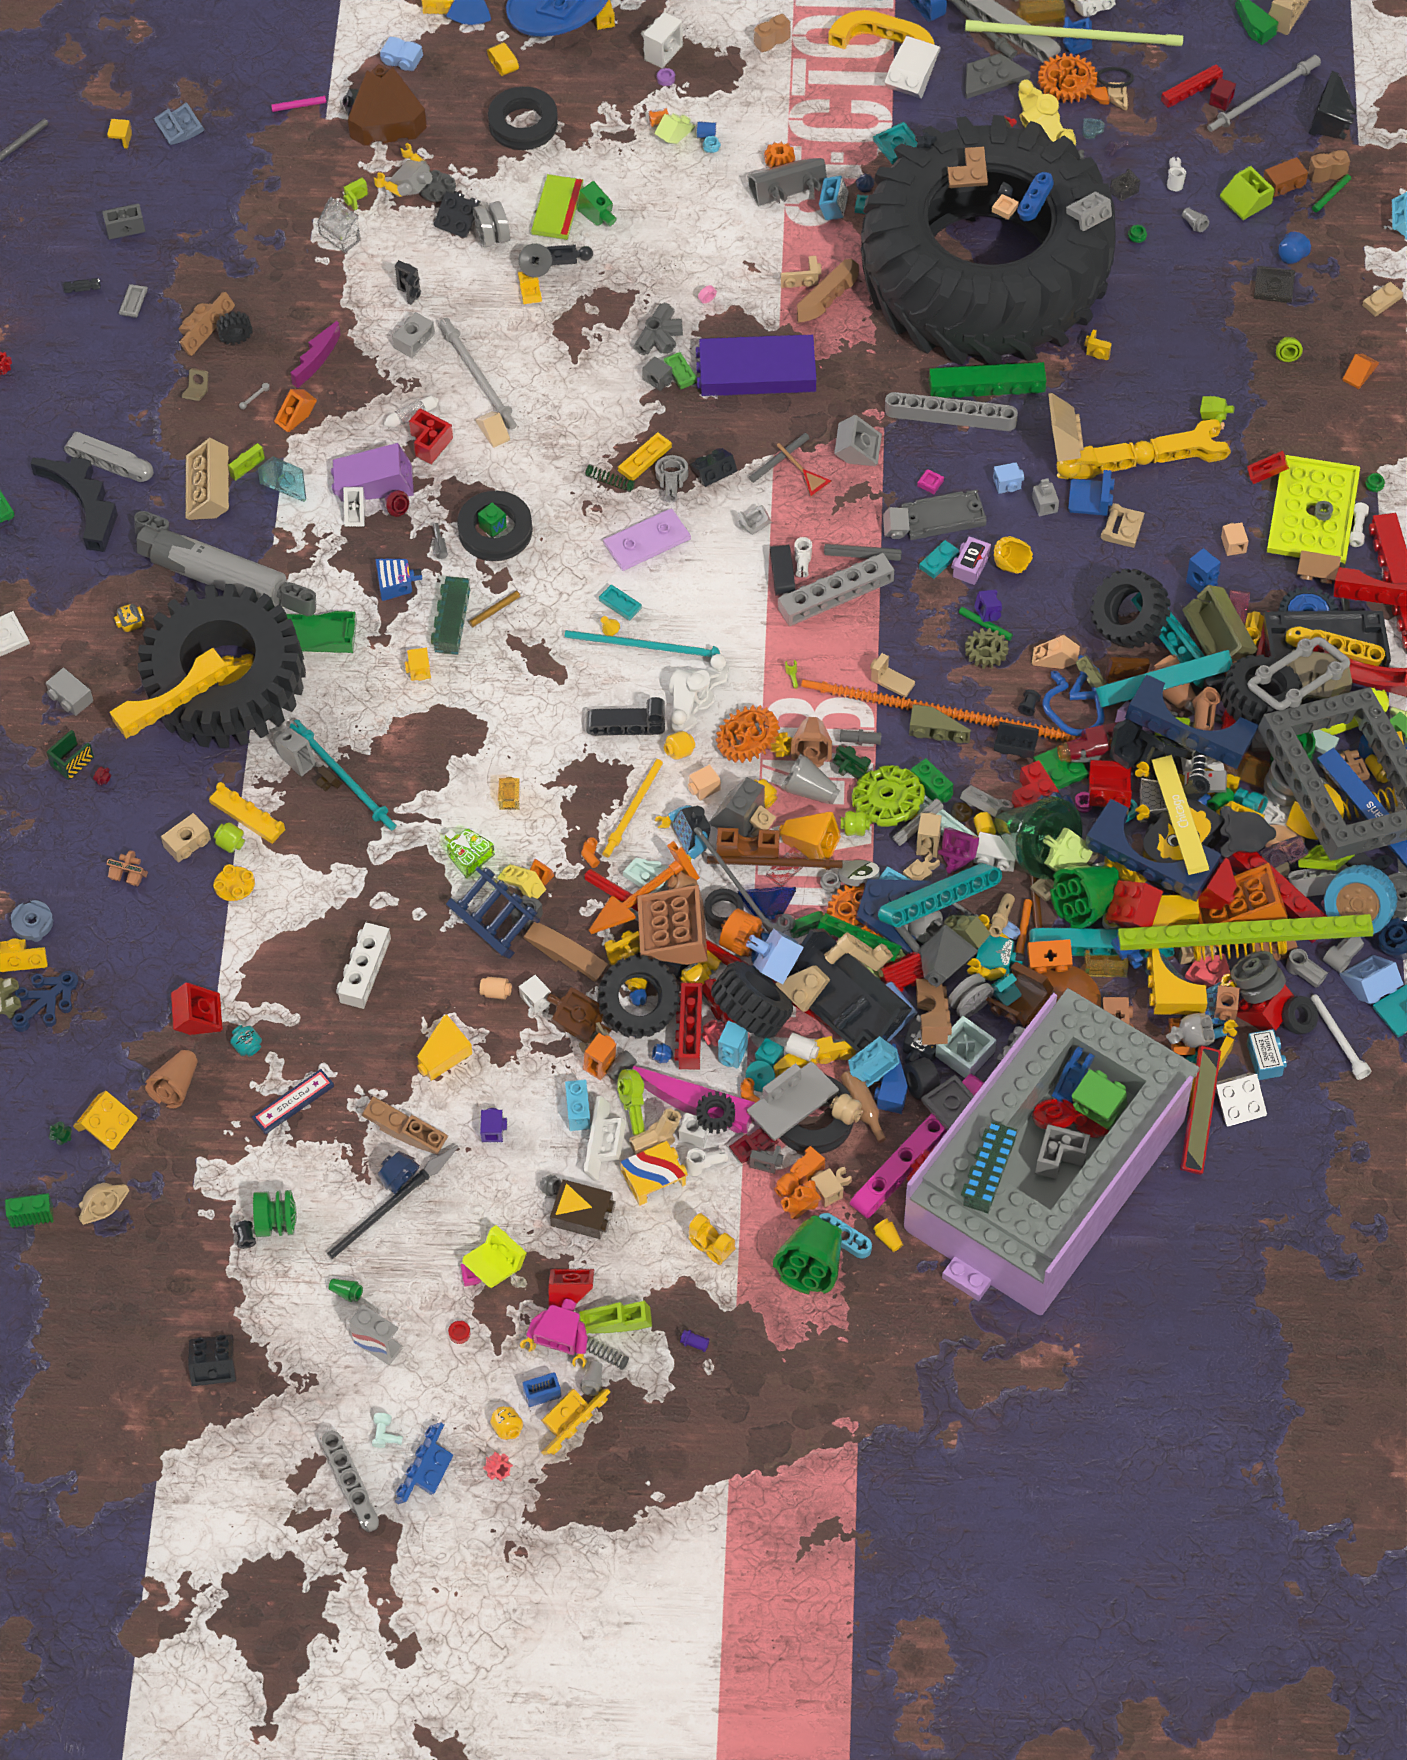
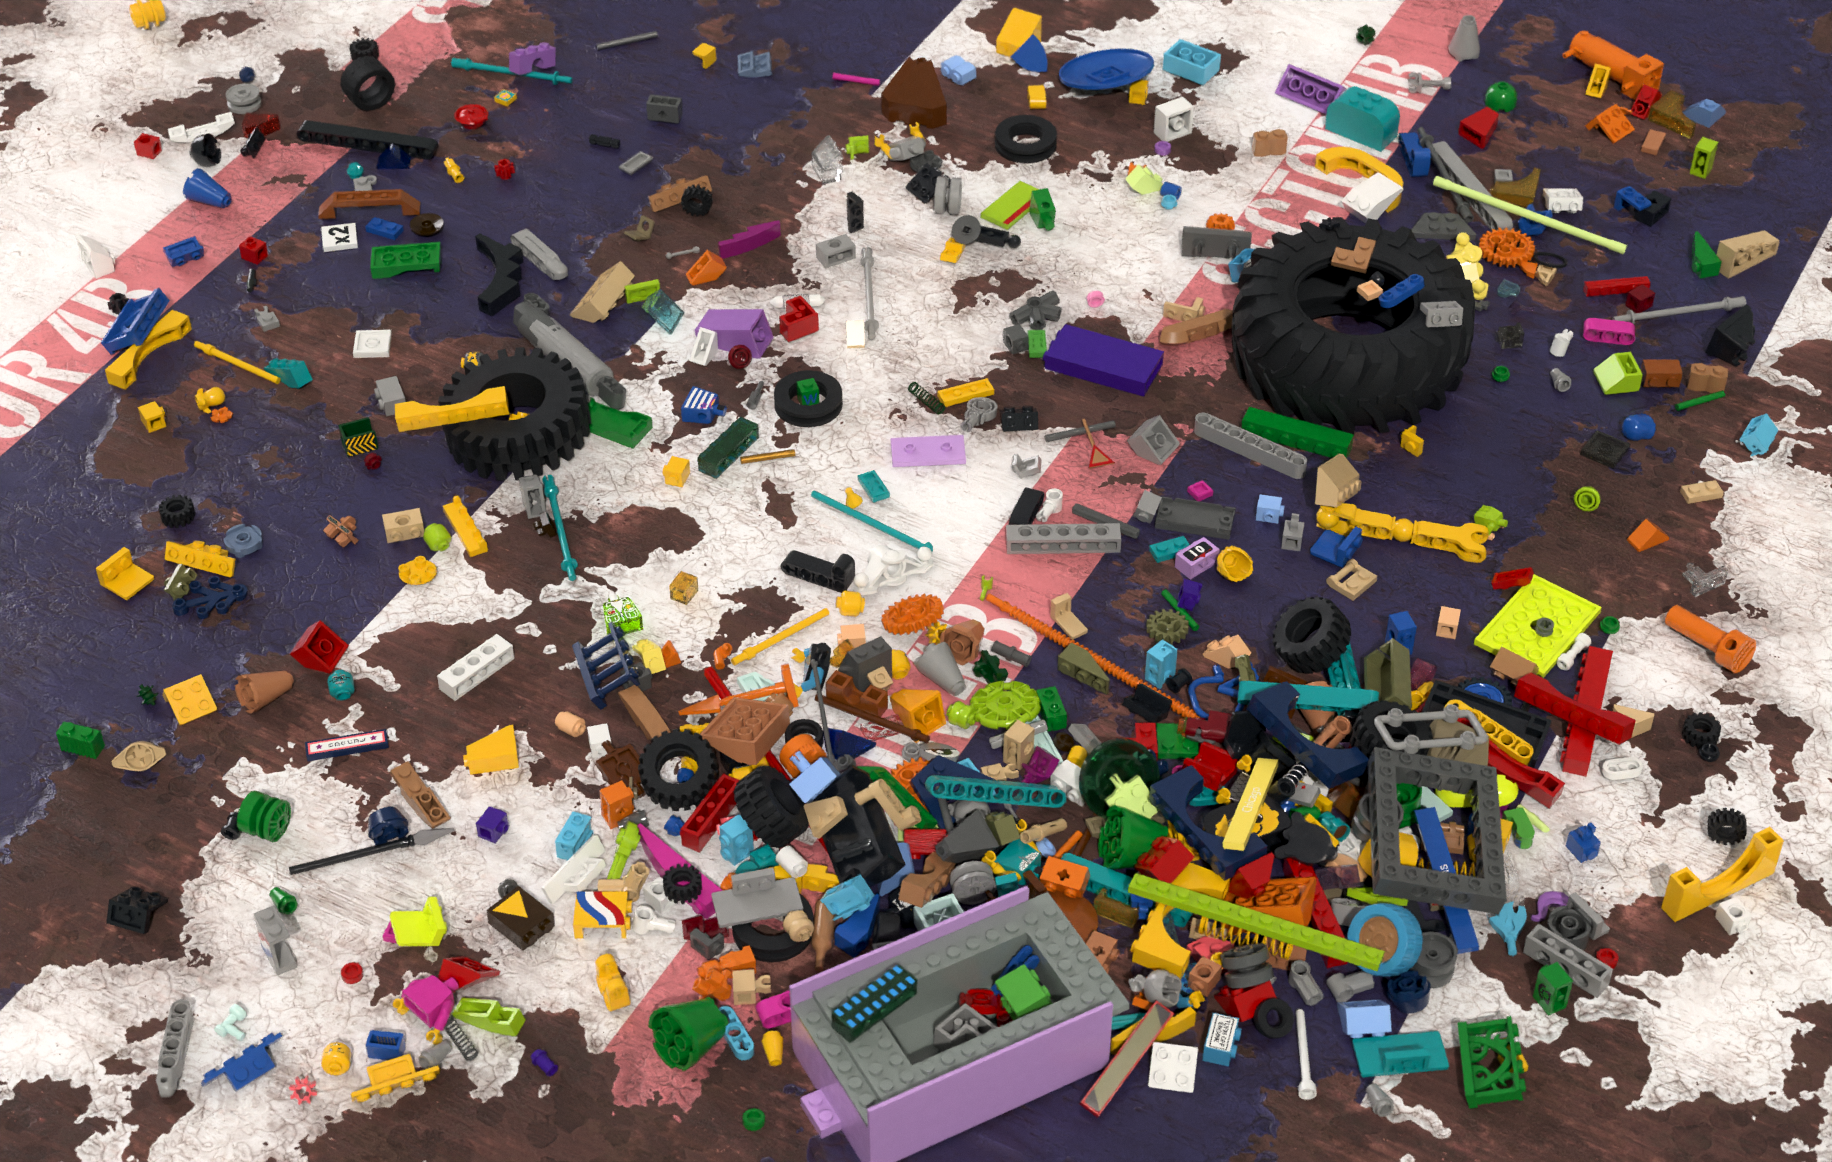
camera: 25 degrees right, 15 degrees down
none -> green tile [742,1108,765,1131]
none -> clear yellow hair [830,638,854,668]
none -> medium azure hinge [1145,639,1178,689]
none -> dark pink beam [1583,318,1635,345]

